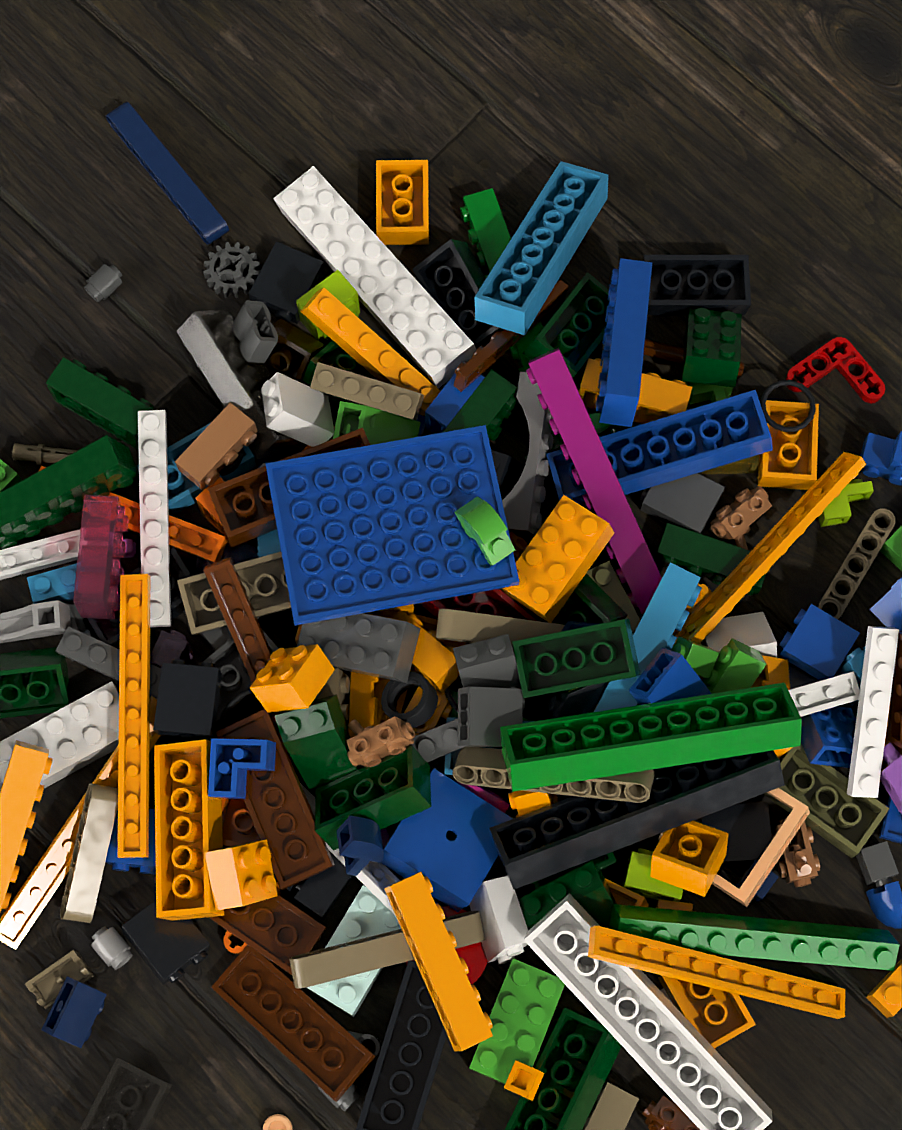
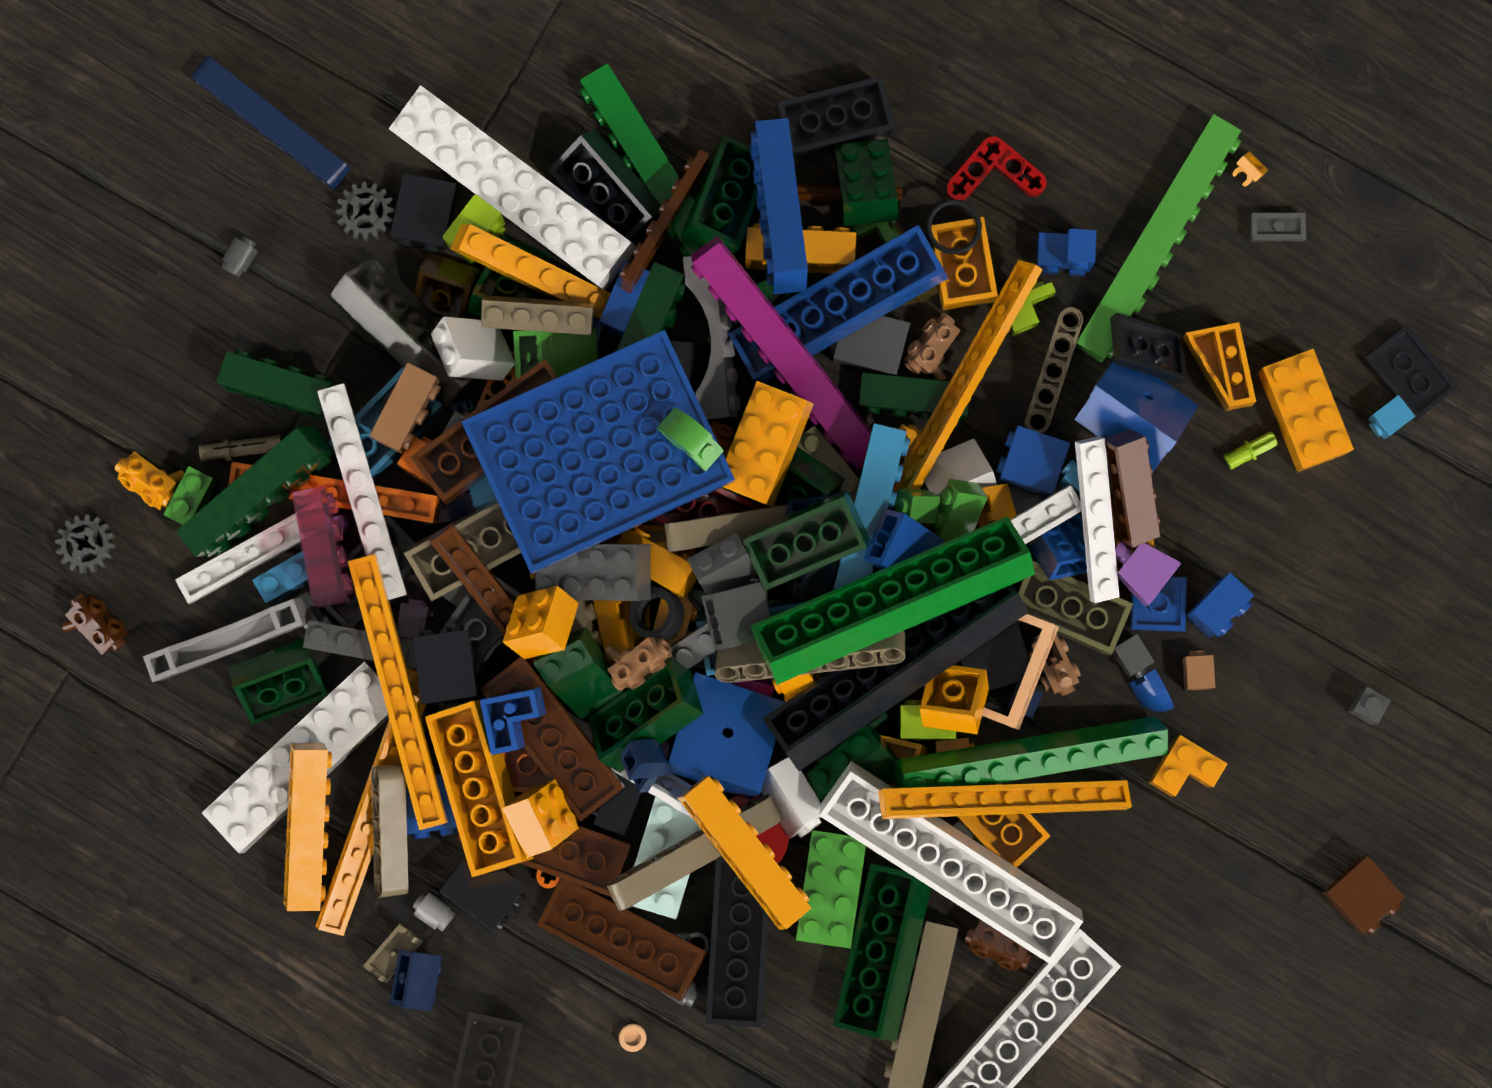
camera: 15 degrees left, 10 degrees up
dark grey brick [233,300,278,363] -> none
light orange brick [376,160,429,245] -> none
dark azure brick [474,161,608,335] -> none
light orange tile [504,1060,544,1101] -> none

